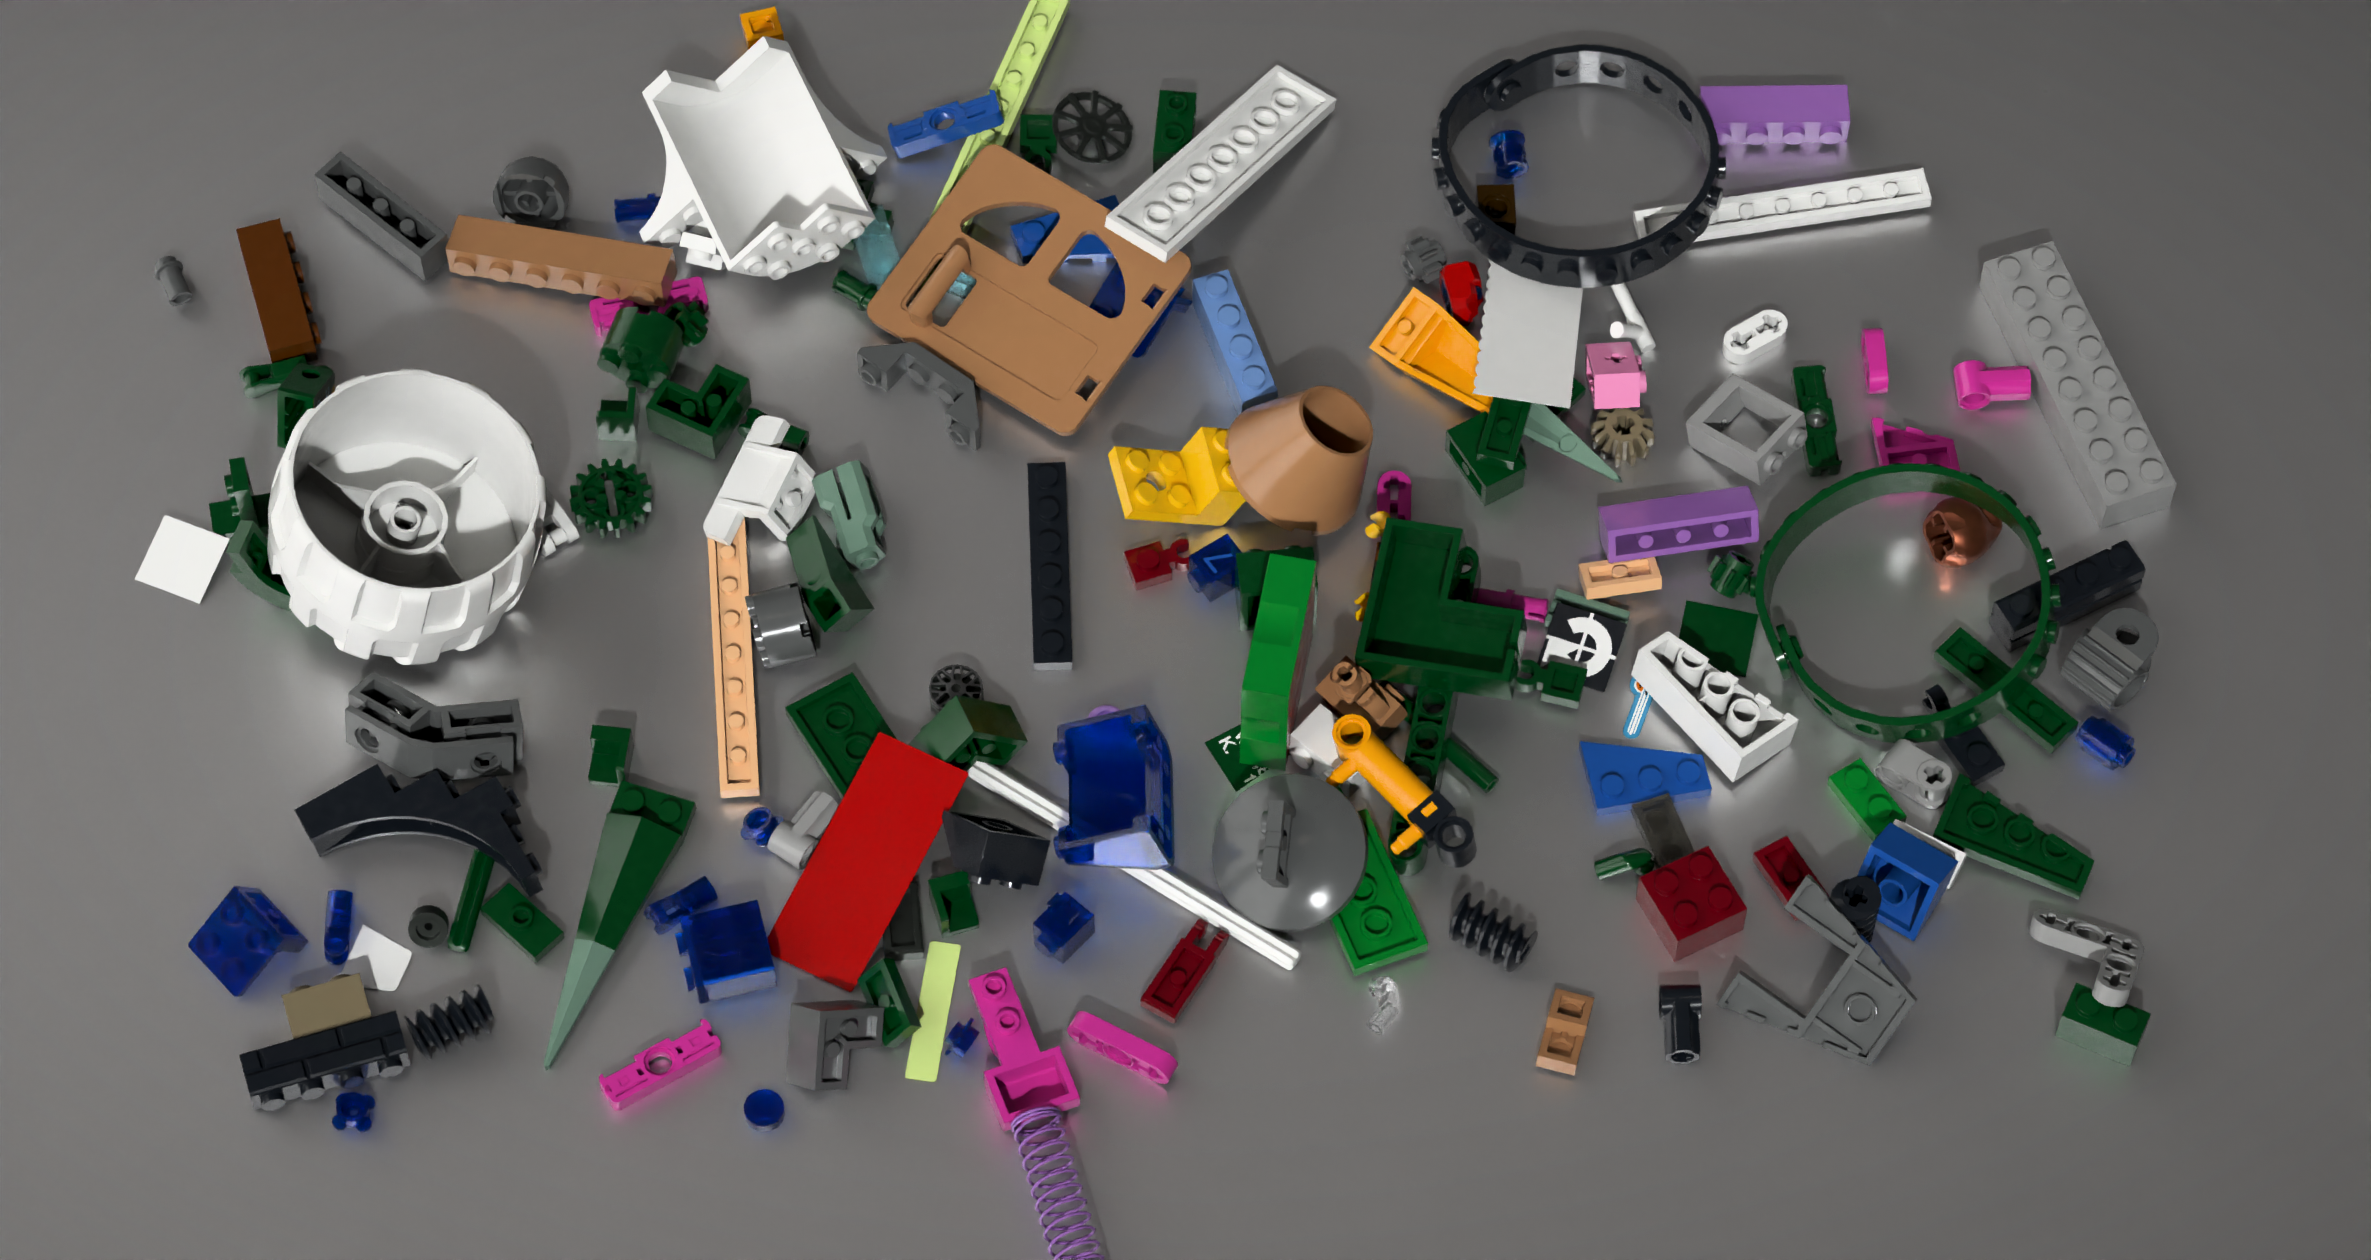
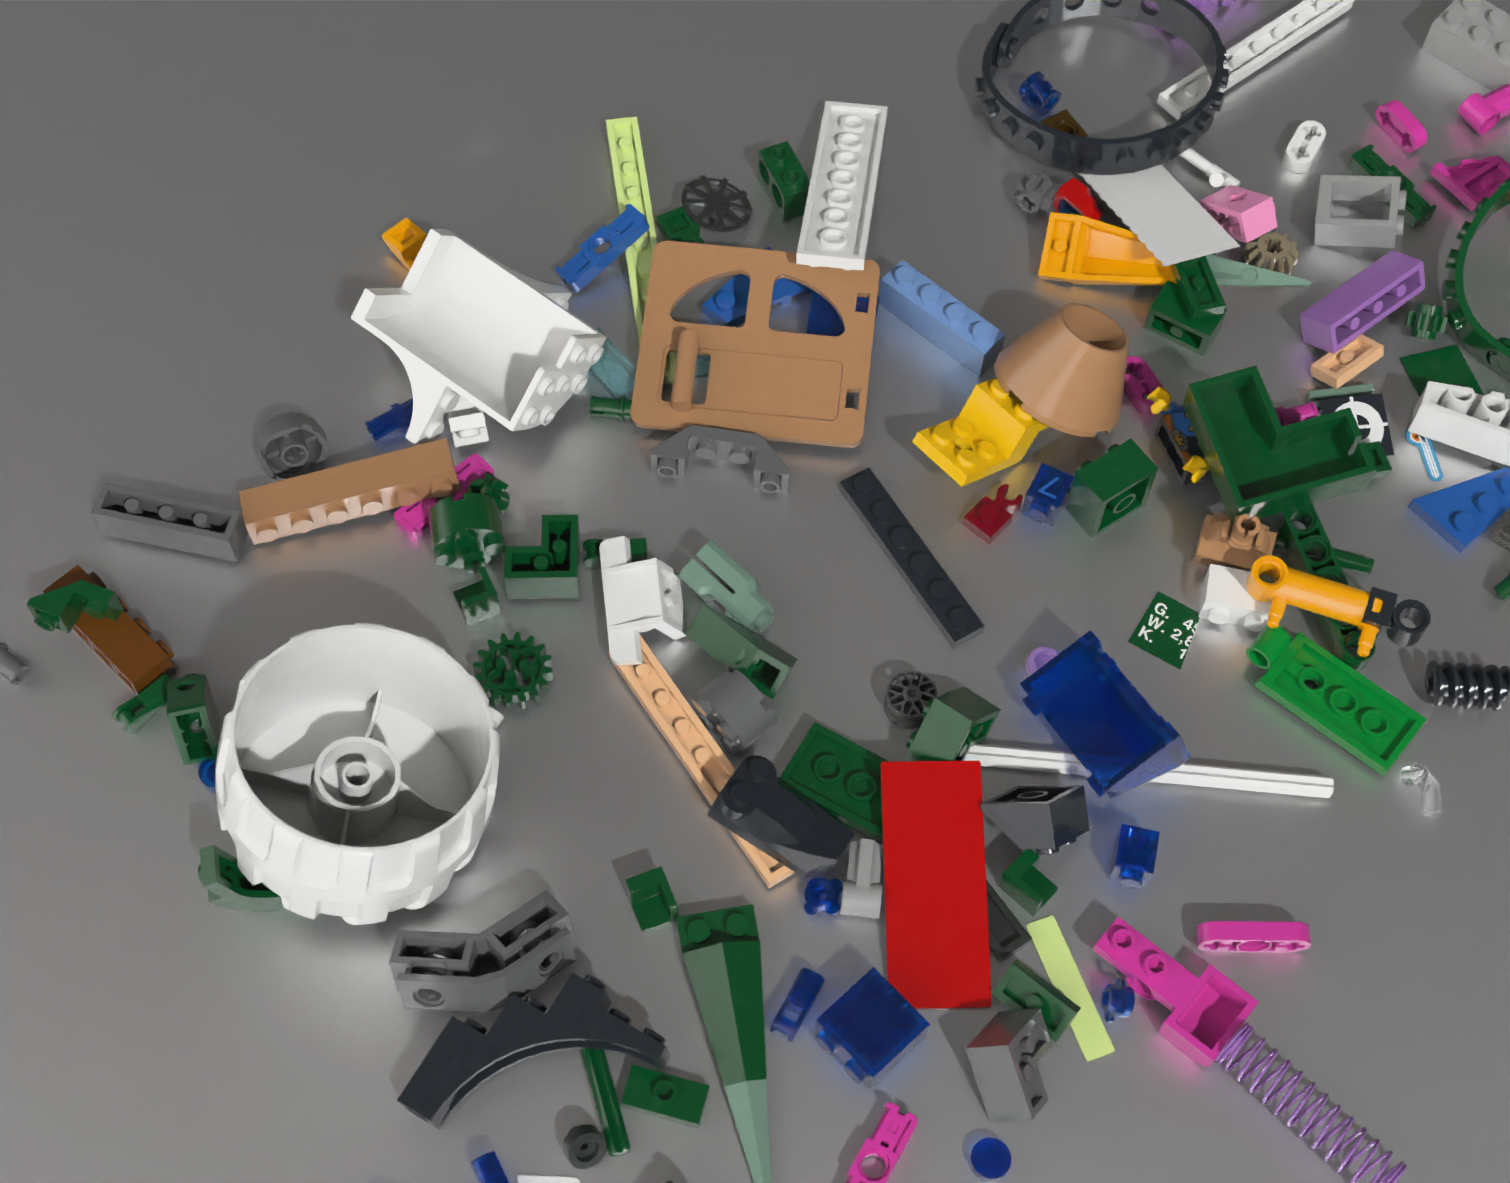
camera: 30 degrees left, 0 degrees up
white sticker [135,515,230,604] -> none
dark green bracket [209,457,270,539] -> none
dark red hinge [1140,918,1230,1024] -> none
dark grey bracket [1212,774,1368,932] -> none
green tile [1239,553,1316,771] -> none
none -> dark green slope [26,580,124,634]
none -> black slope [707,755,856,878]

